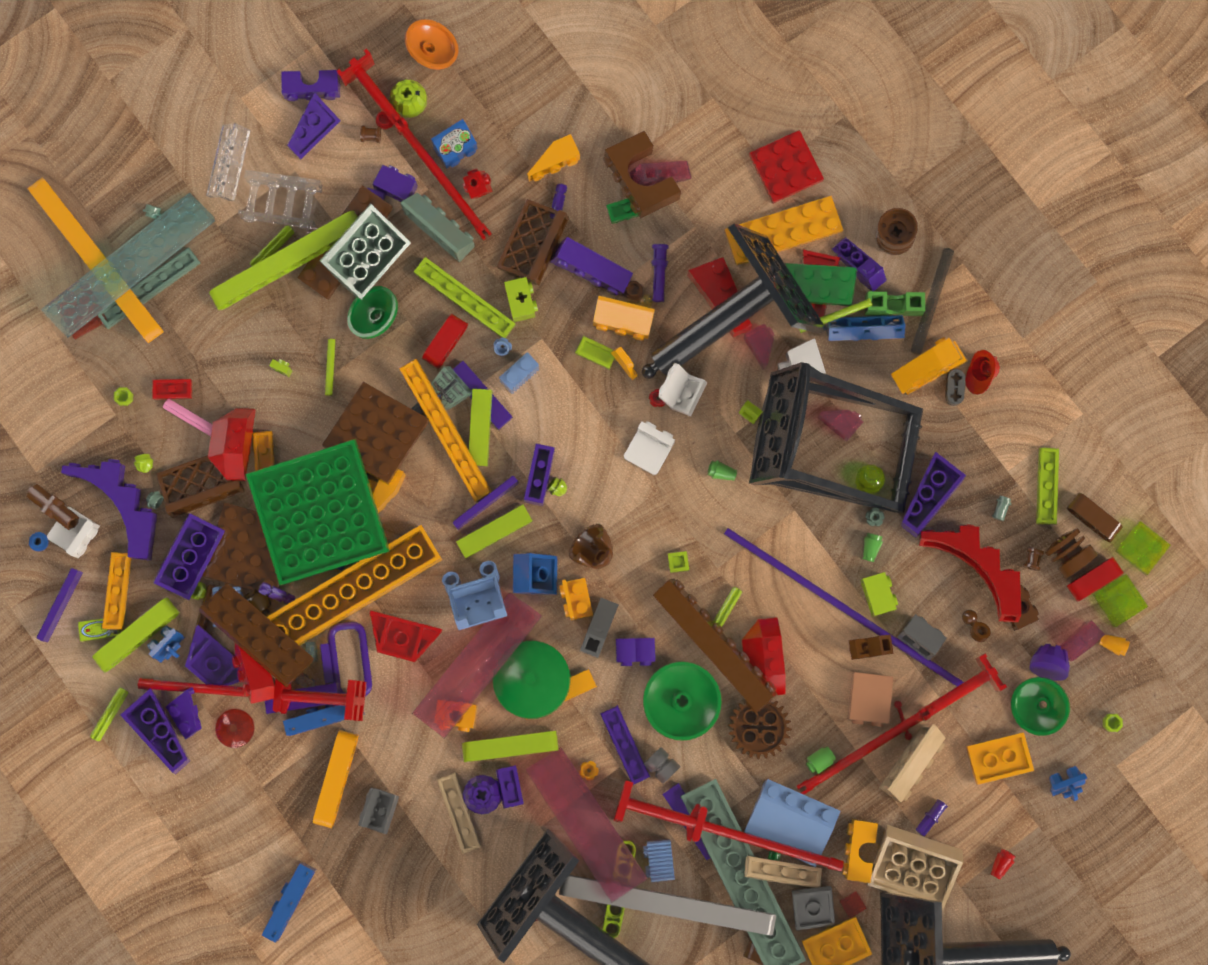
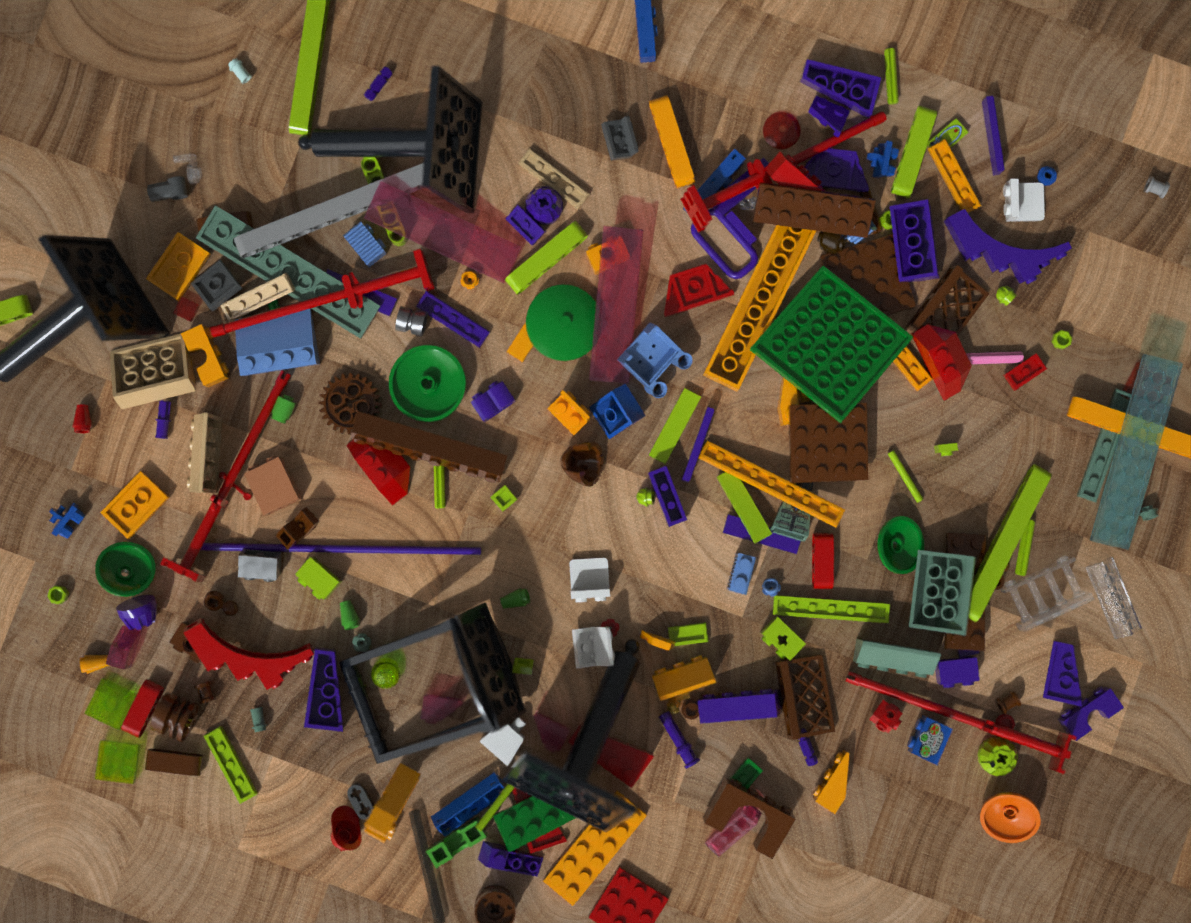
camera: 150 degrees right, 5 degrees up
reddish brown piece [26,484,80,530] -> none
sand green plate [146,491,164,509] -> none
dark purple axle [258,582,296,605] -> none
clear light blue plate [303,642,318,662] -> none
dark grey slope [580,598,619,659] -> none

